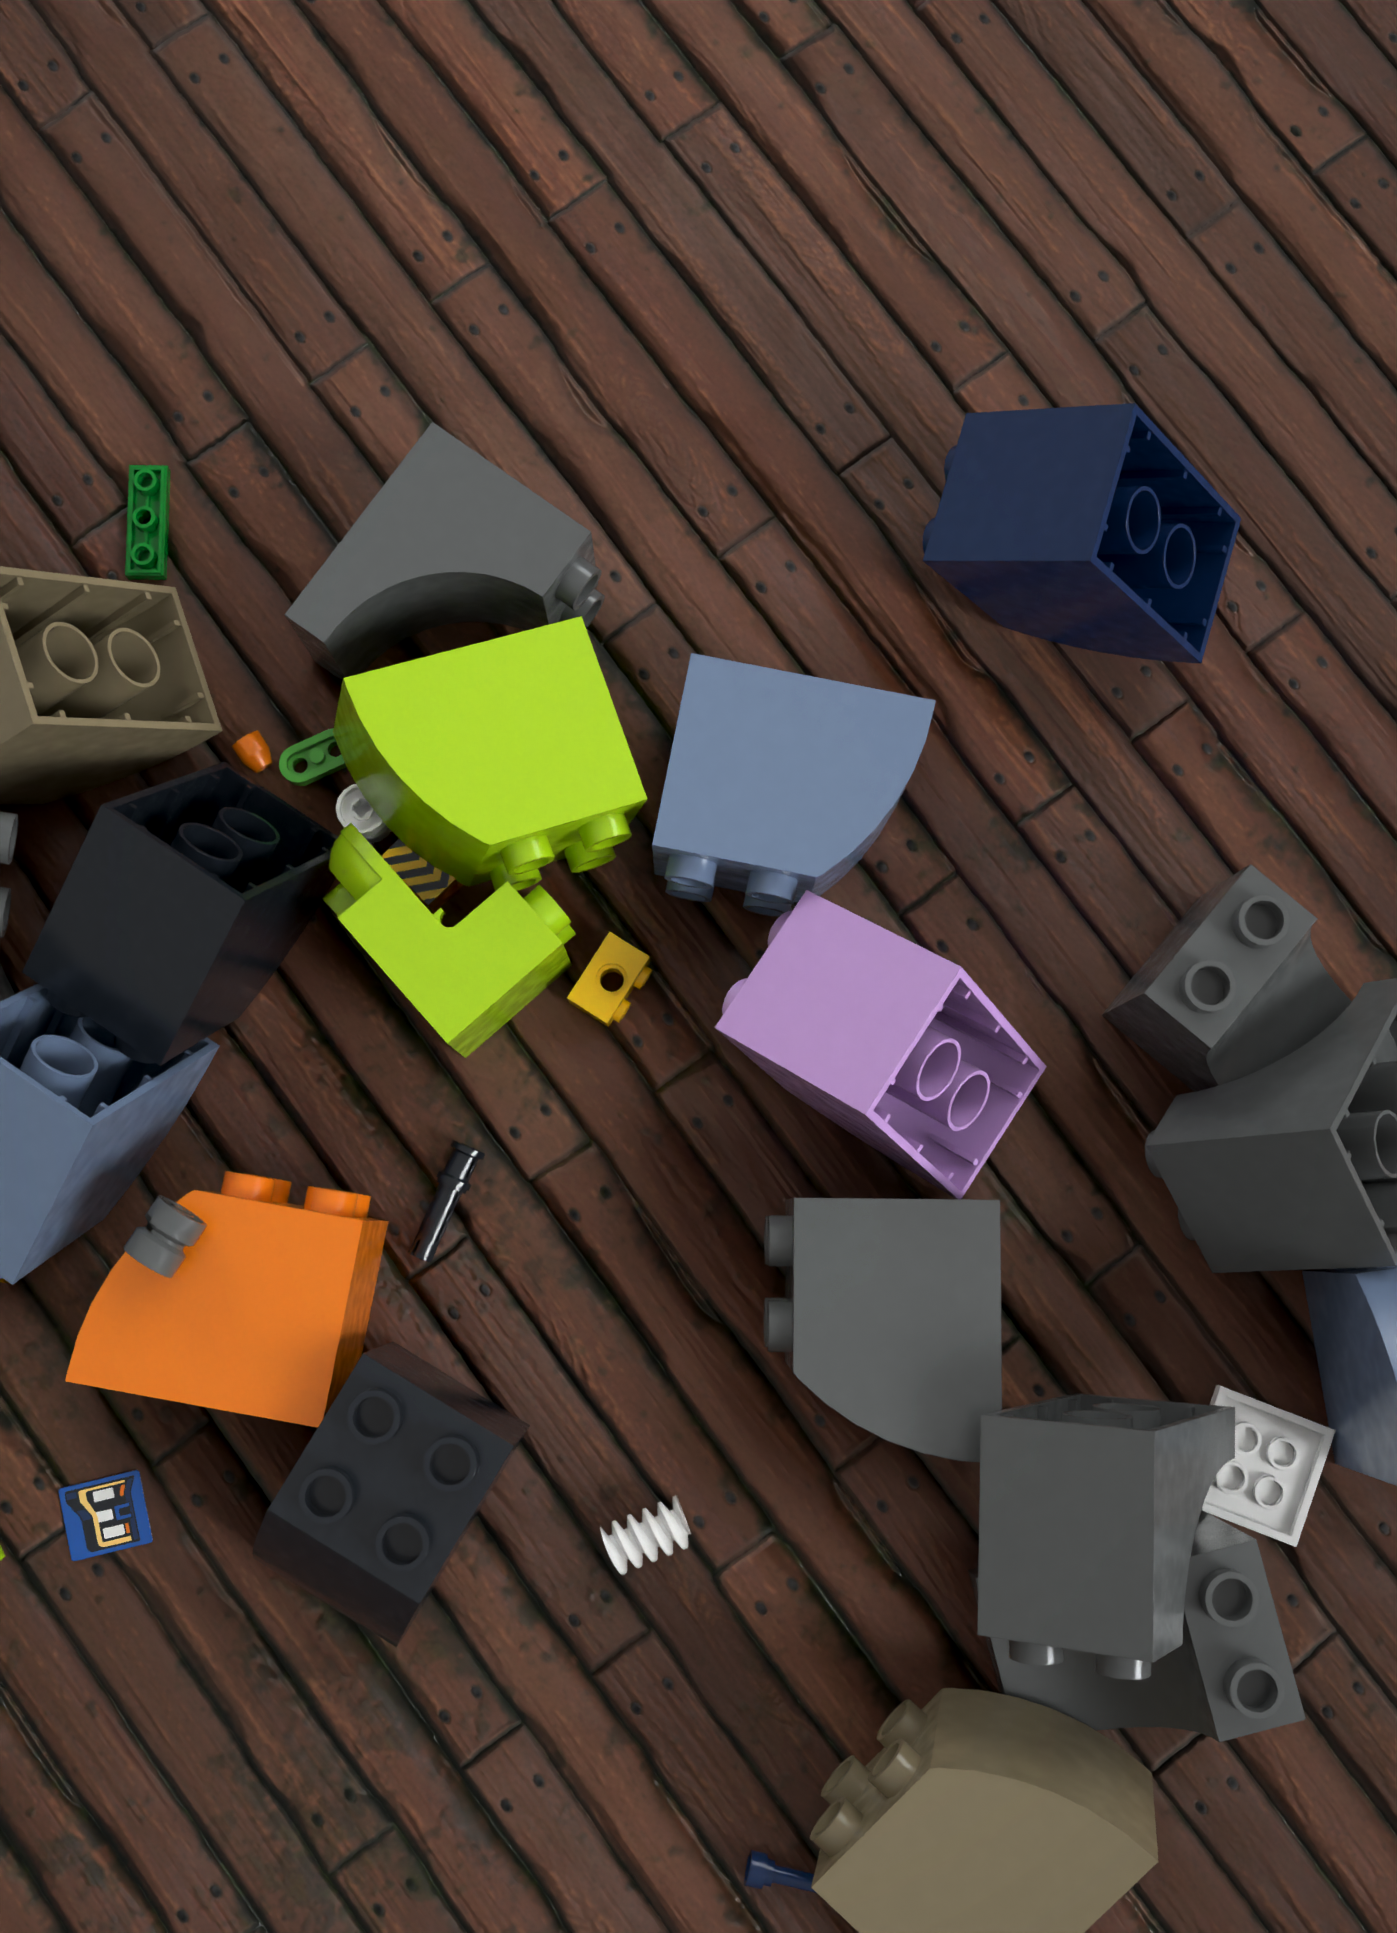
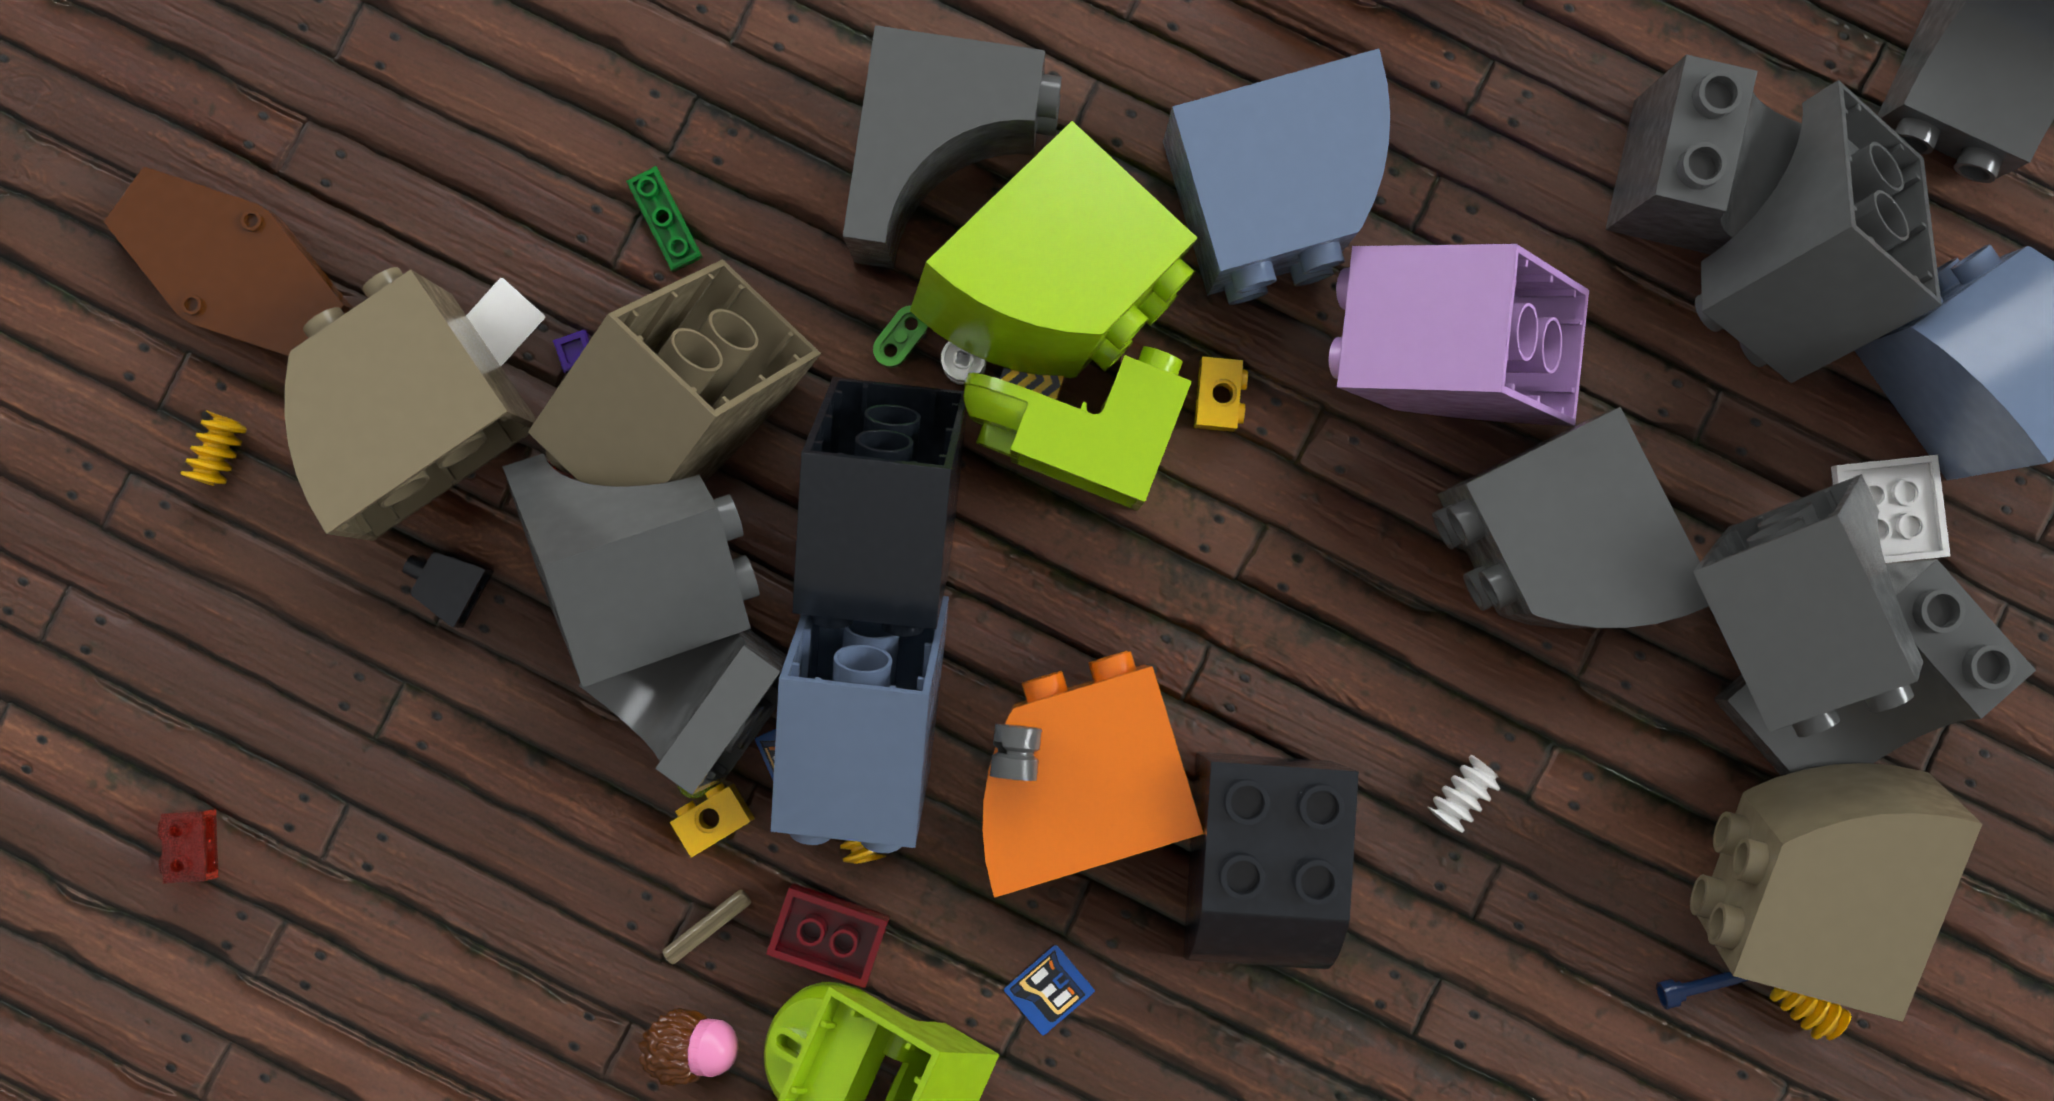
camera: 25 degrees left, 5 degrees up
orange hose [232,730,273,773] -> none
black pin [408,1140,485,1263] -> none

